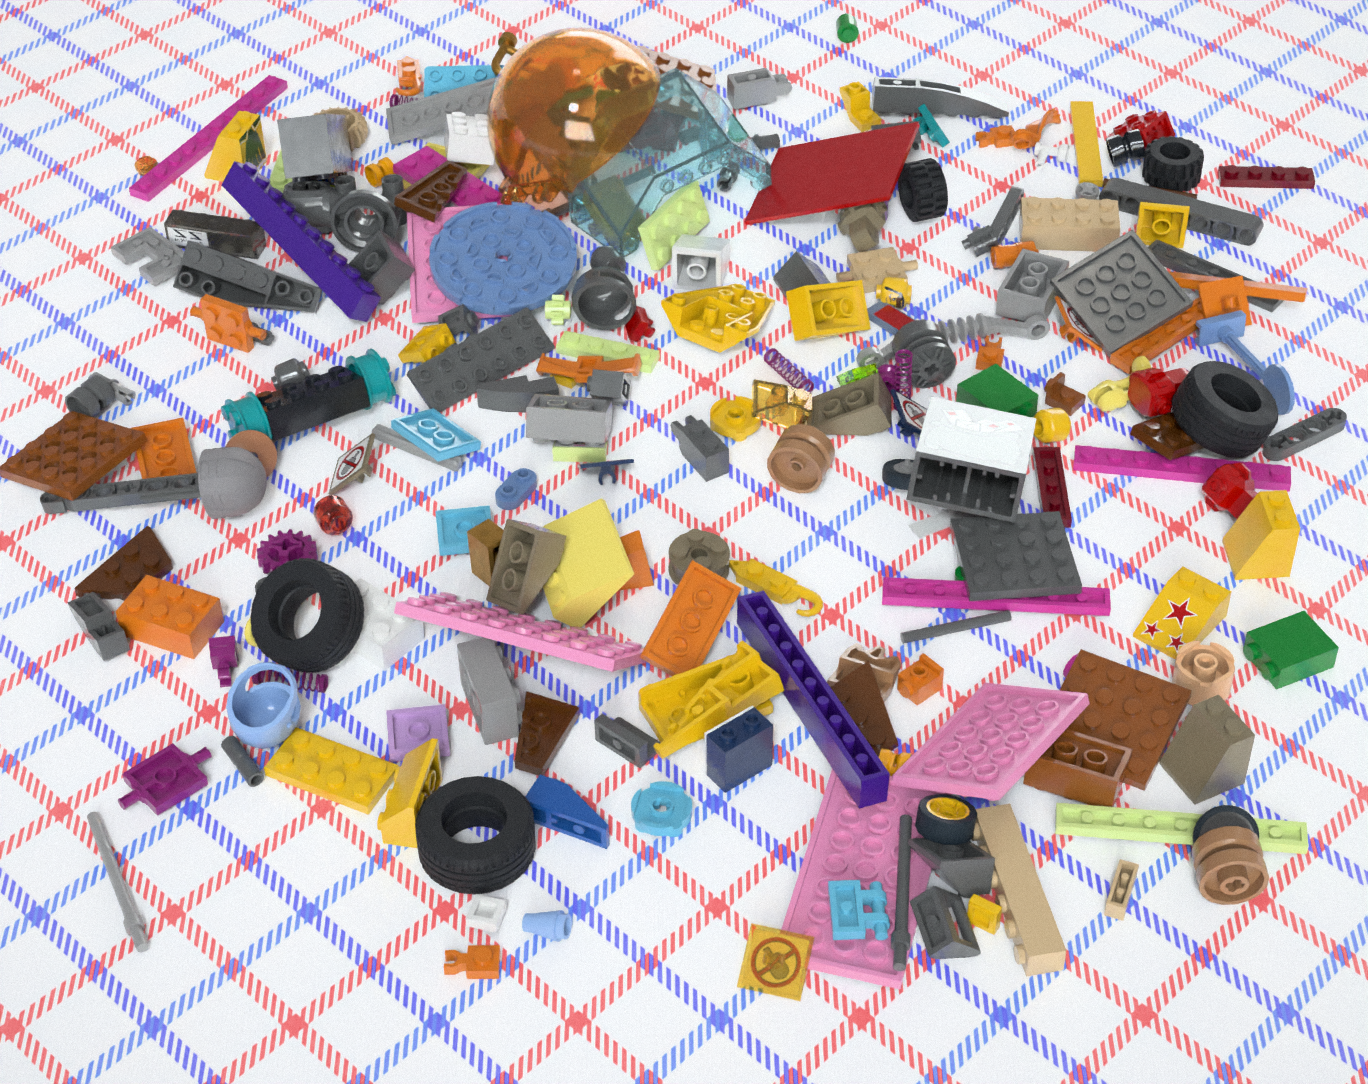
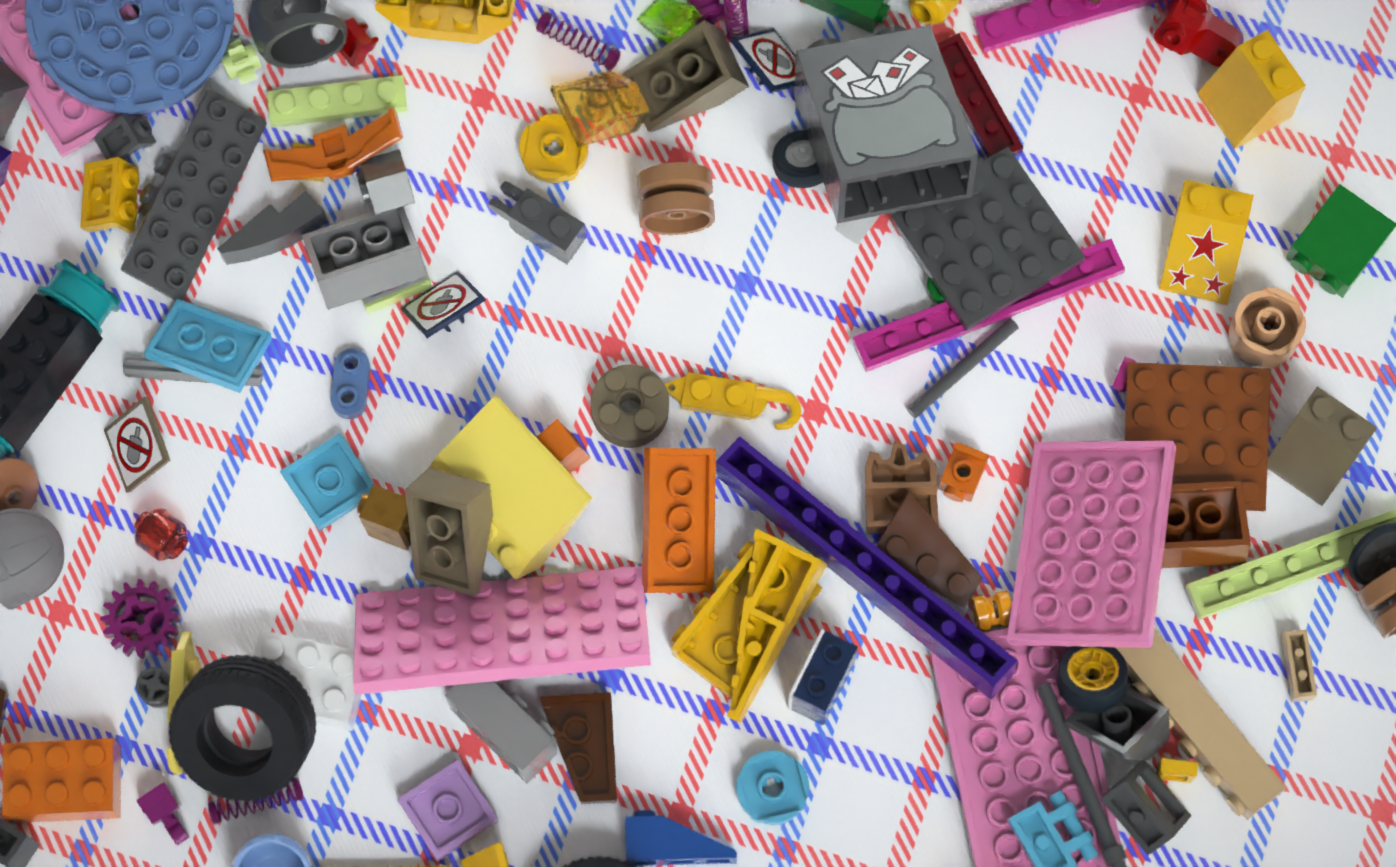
camera: 25 degrees left, 30 degrees up
dark grey panel [594,713,660,768] -> none

